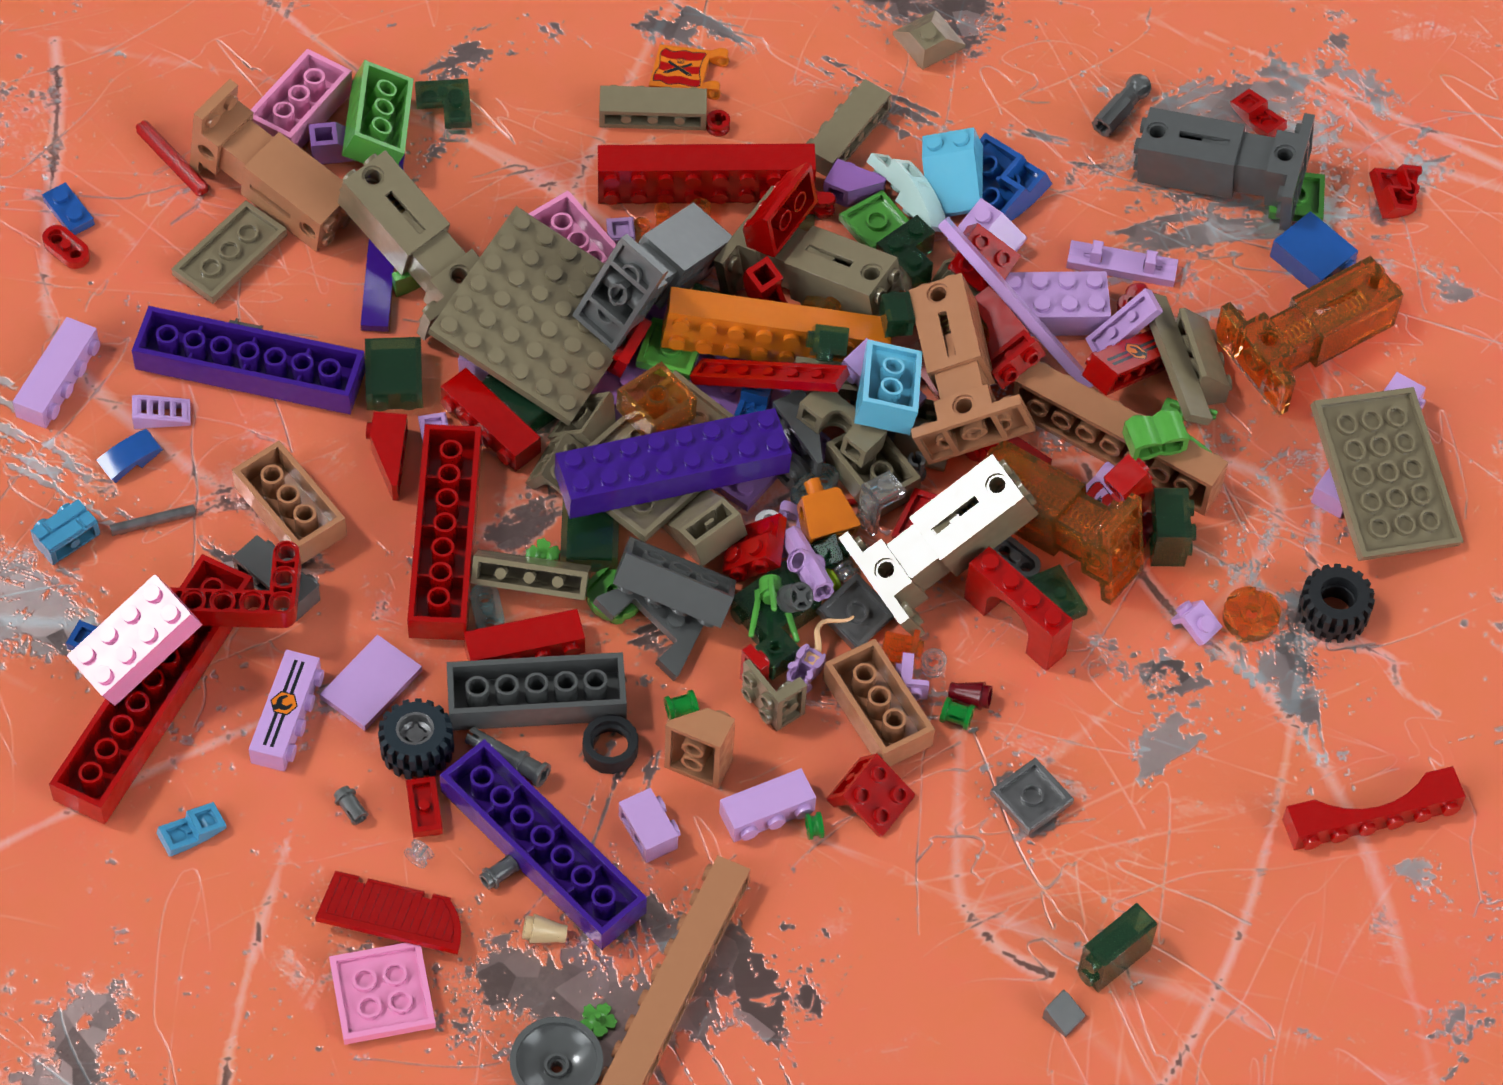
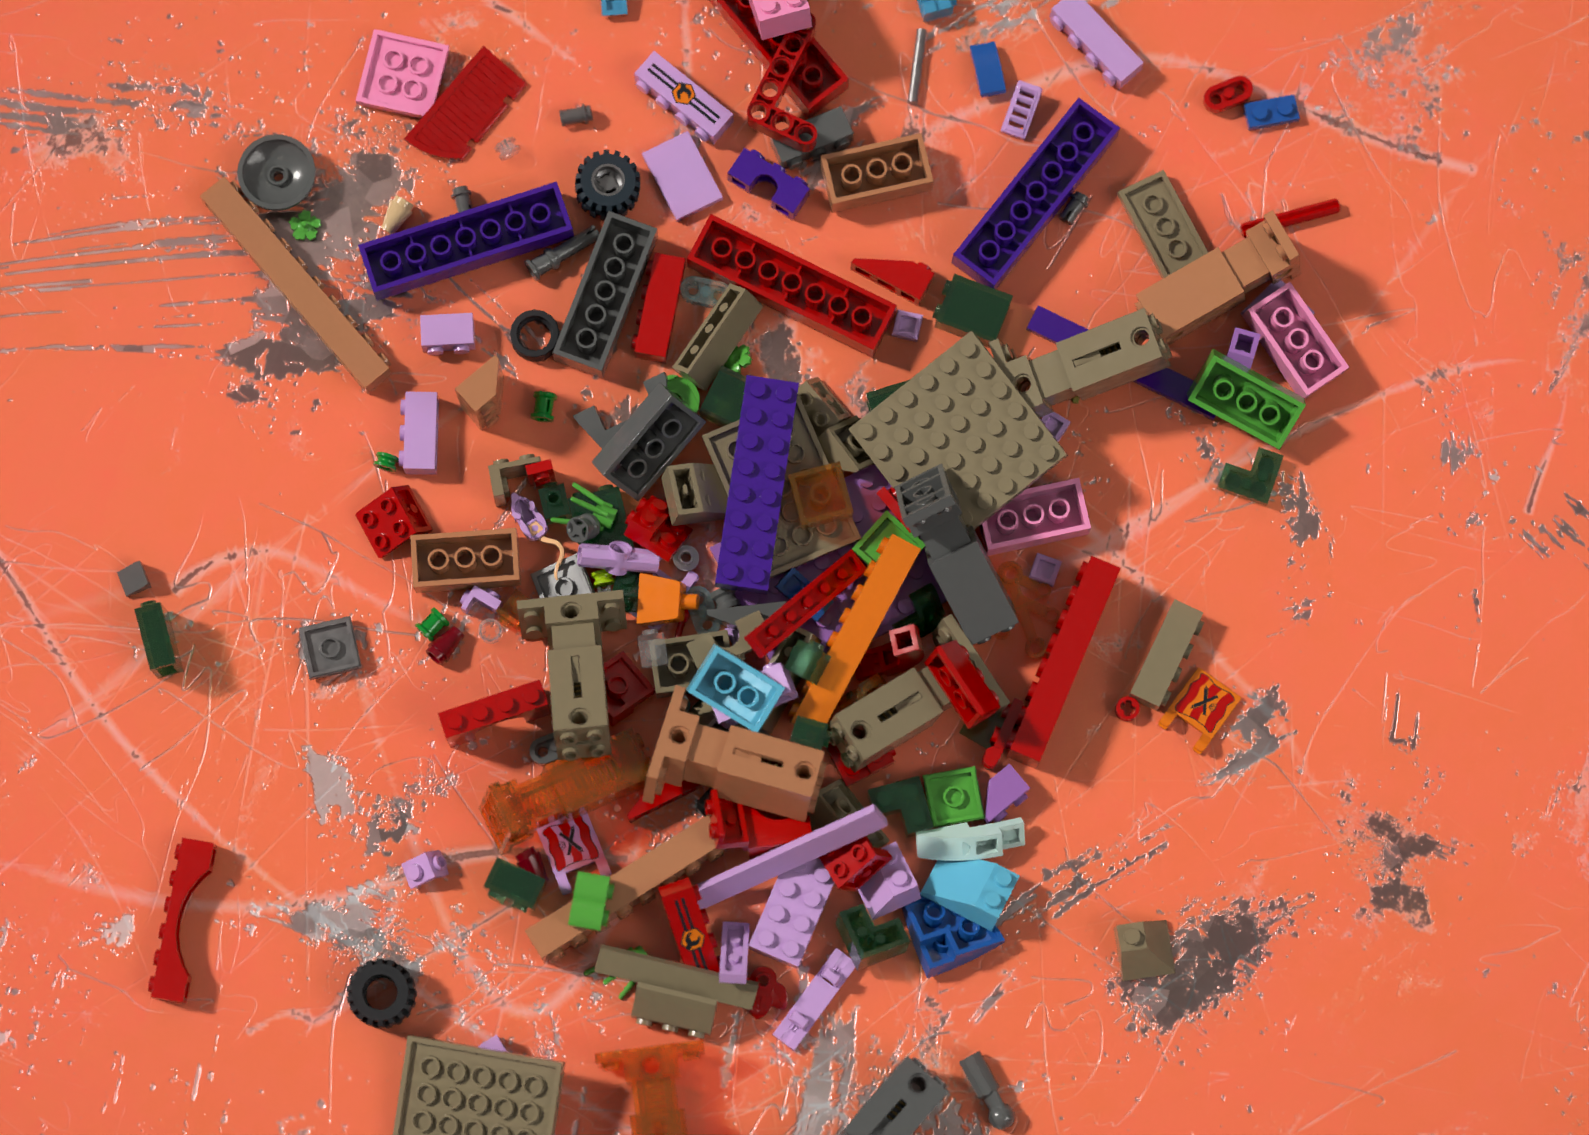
camera: 115 degrees right, 20 degrees up
red plate [406,776,443,838] -> none
red brick [440,368,541,471] -> none
dark tan brick [807,79,891,177] -> none
clear green plate [1027,564,1088,620] -> none
red arch [1103,454,1158,522] -> none
clear orange plate [1222,586,1281,643] -> none
none -> dark purple arch [728,148,810,221]
none -> clear green brick [835,903,910,971]

